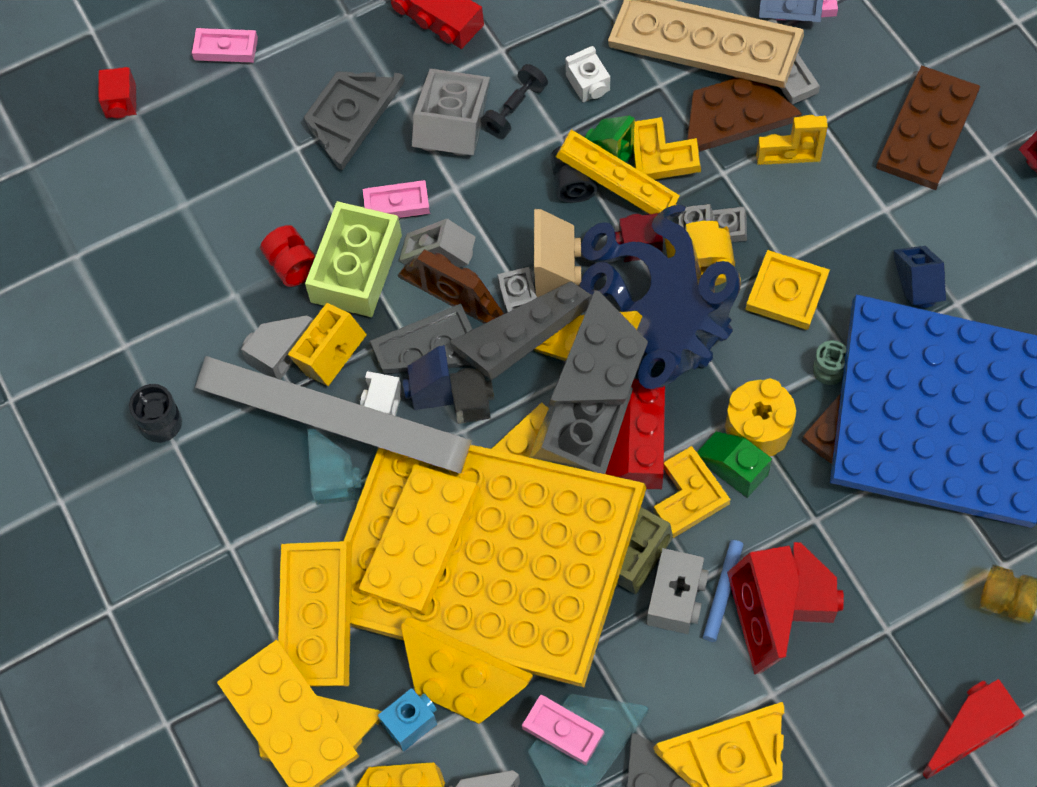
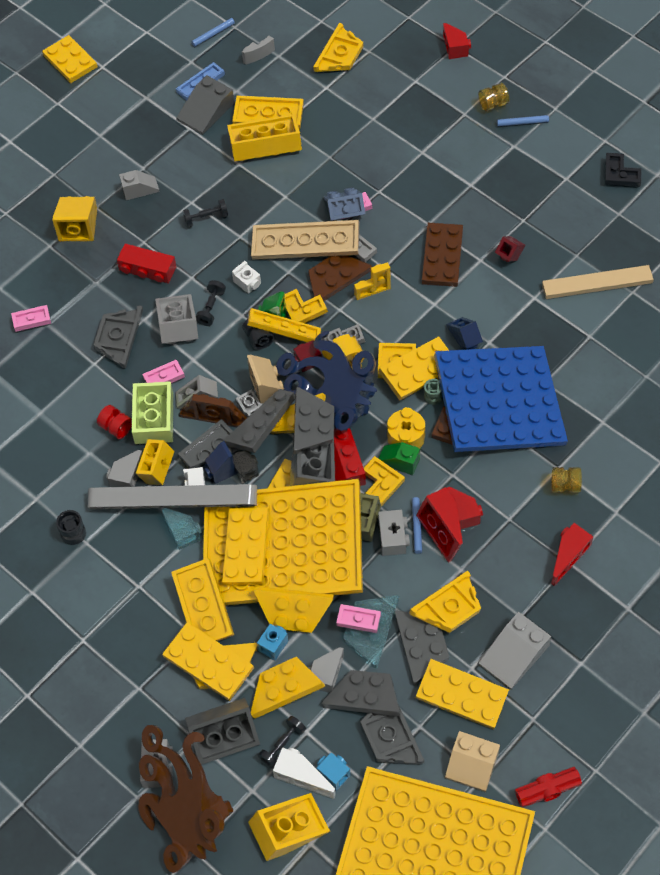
camera: 20 degrees left, 5 degrees down
none -> yellow plate [378,337,449,400]

